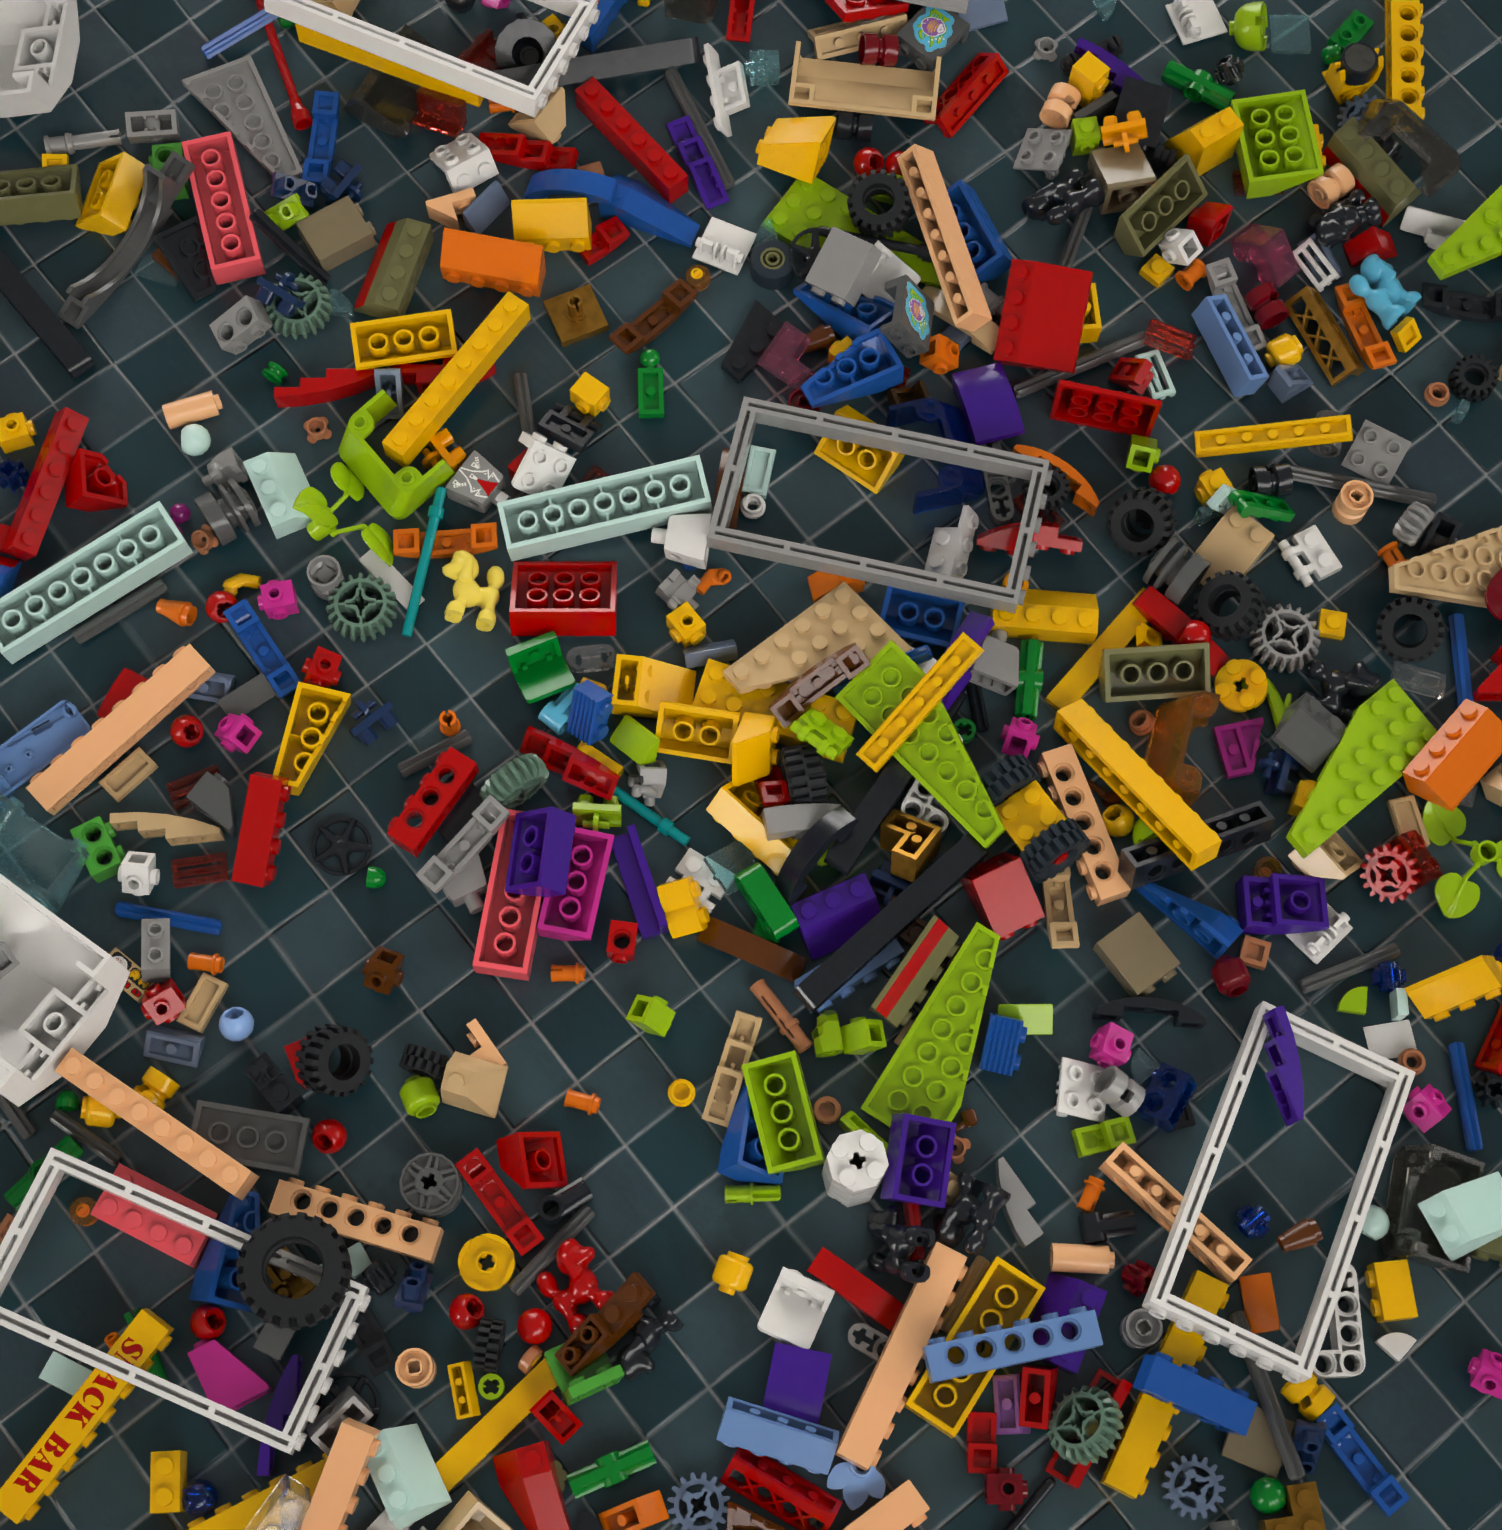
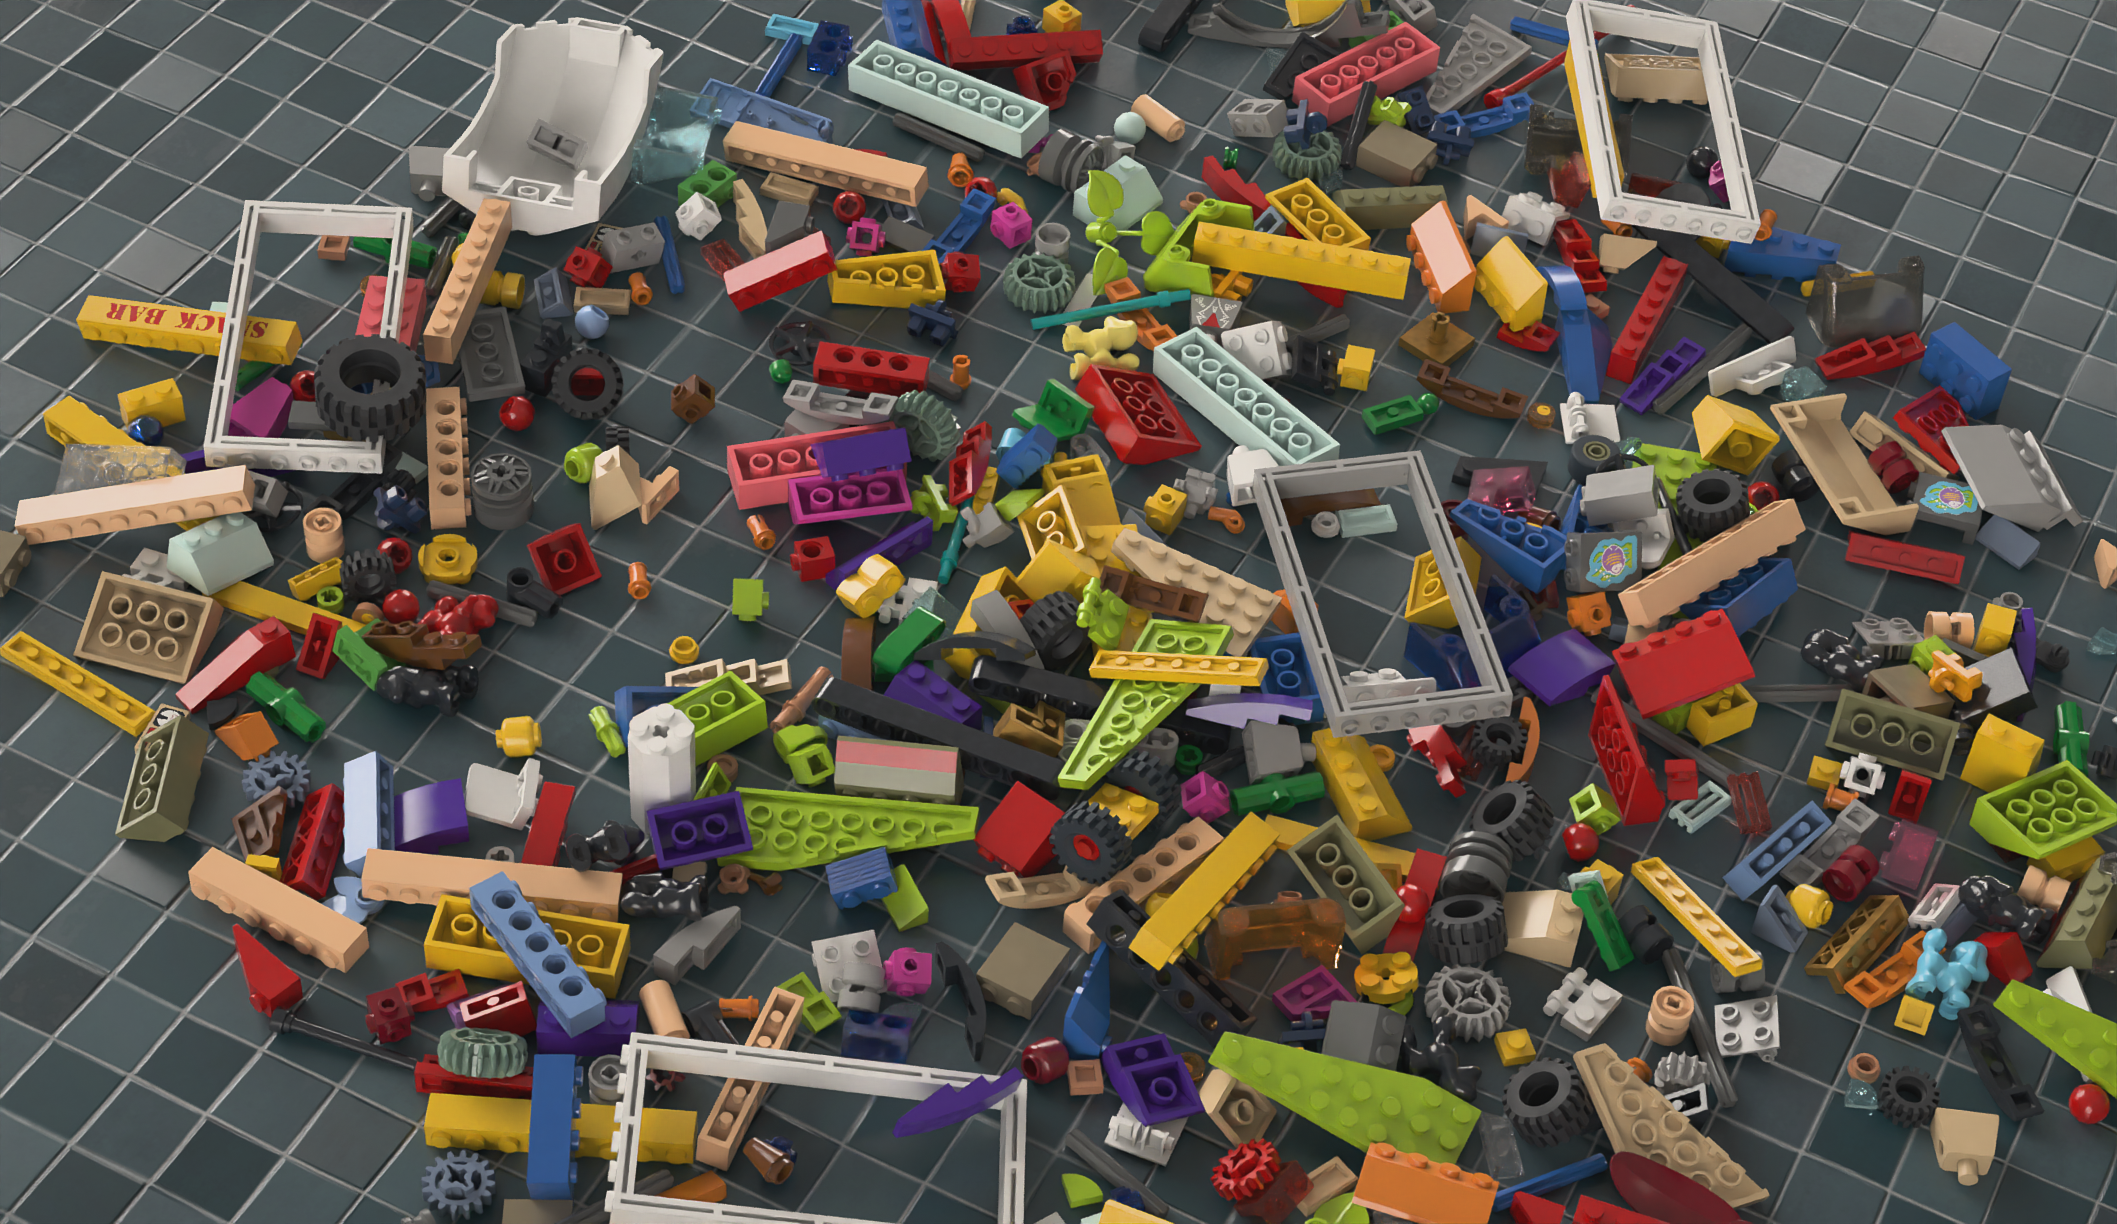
camera: 65 degrees right, 25 degrees down
red slope [455,1148,545,1256] -> none

